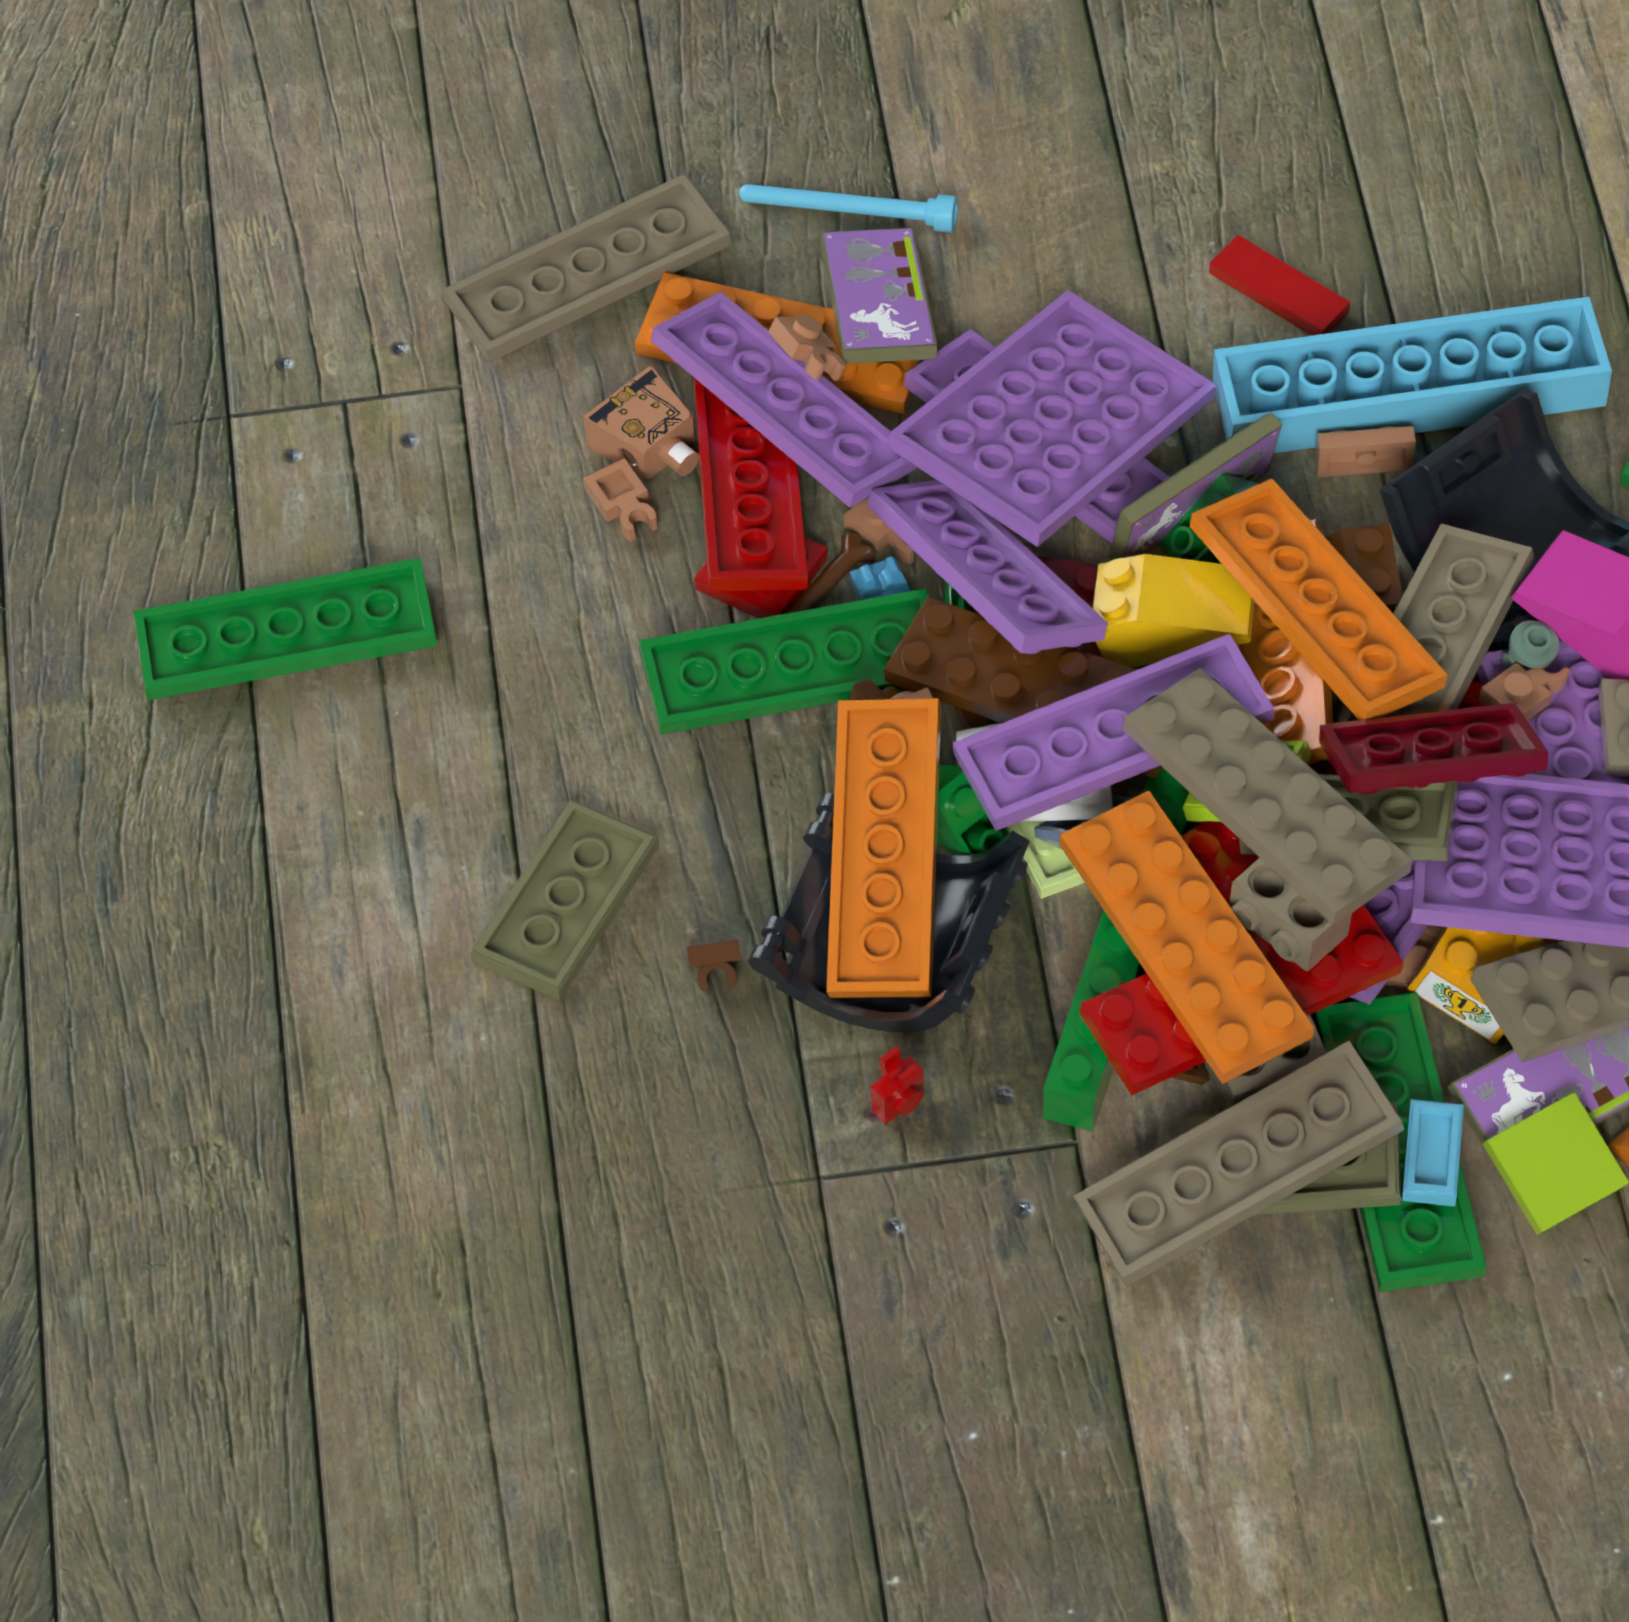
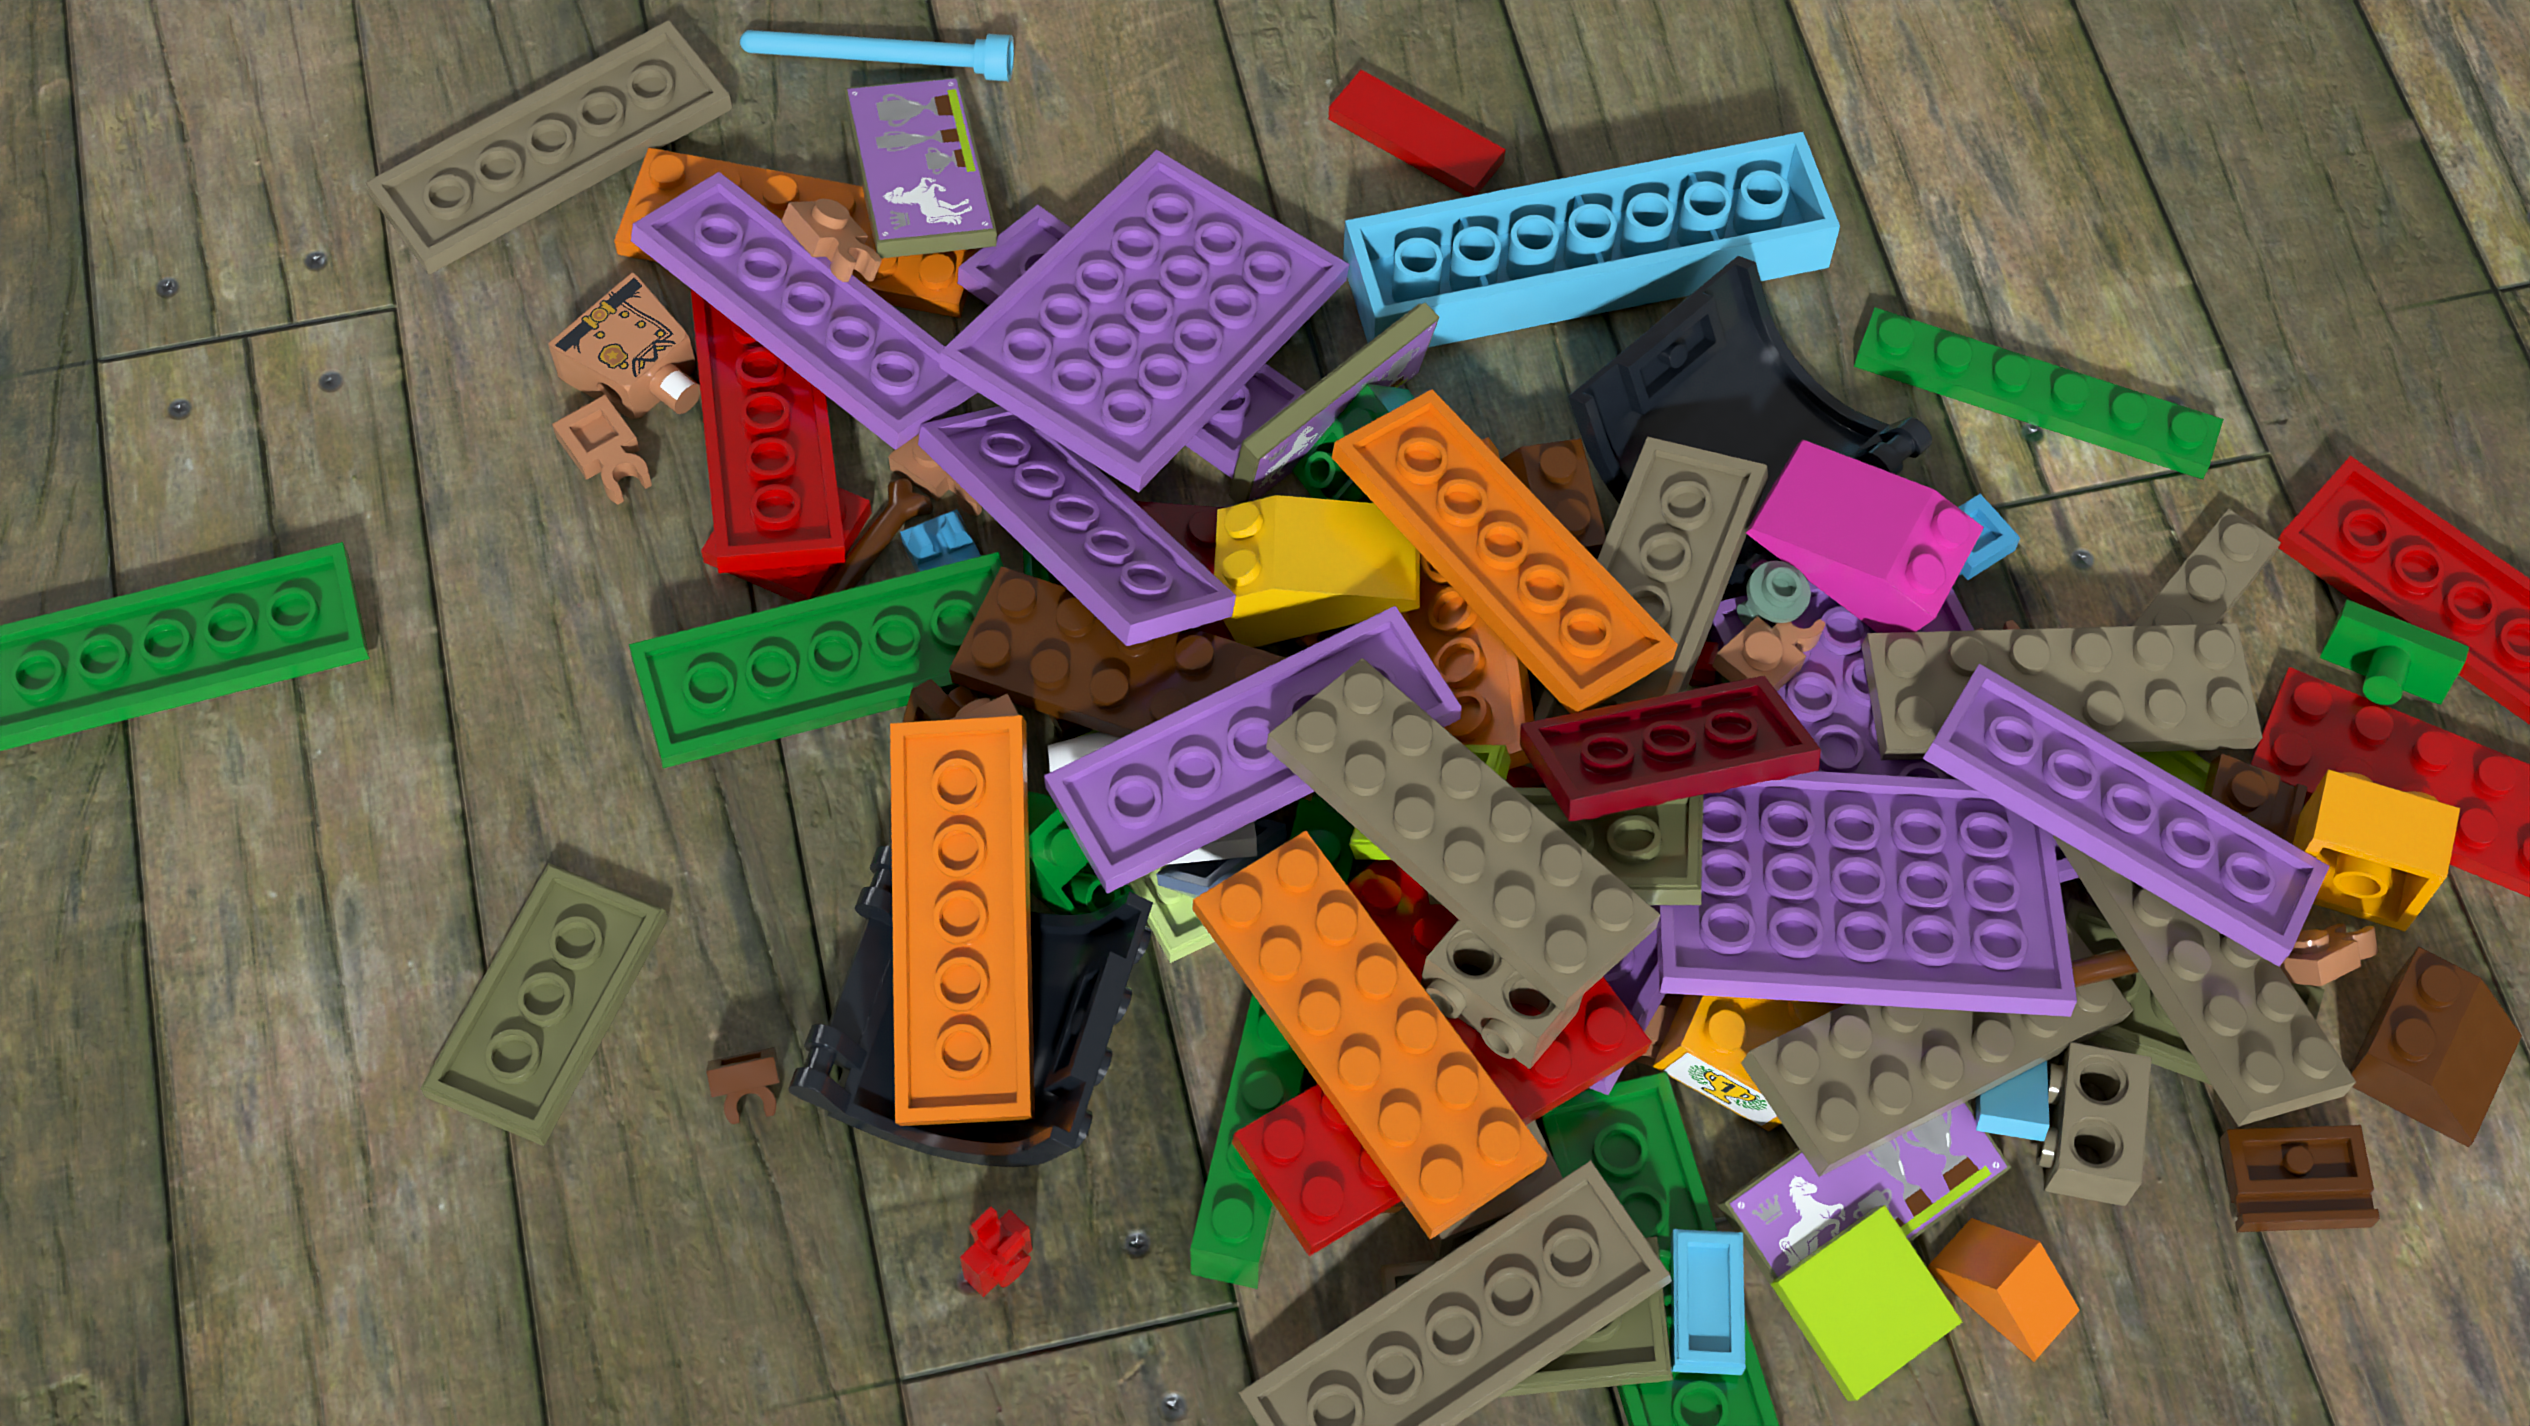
camera: 10 degrees left, 5 degrees up
nougat plate [1315,426,1416,477] -> none

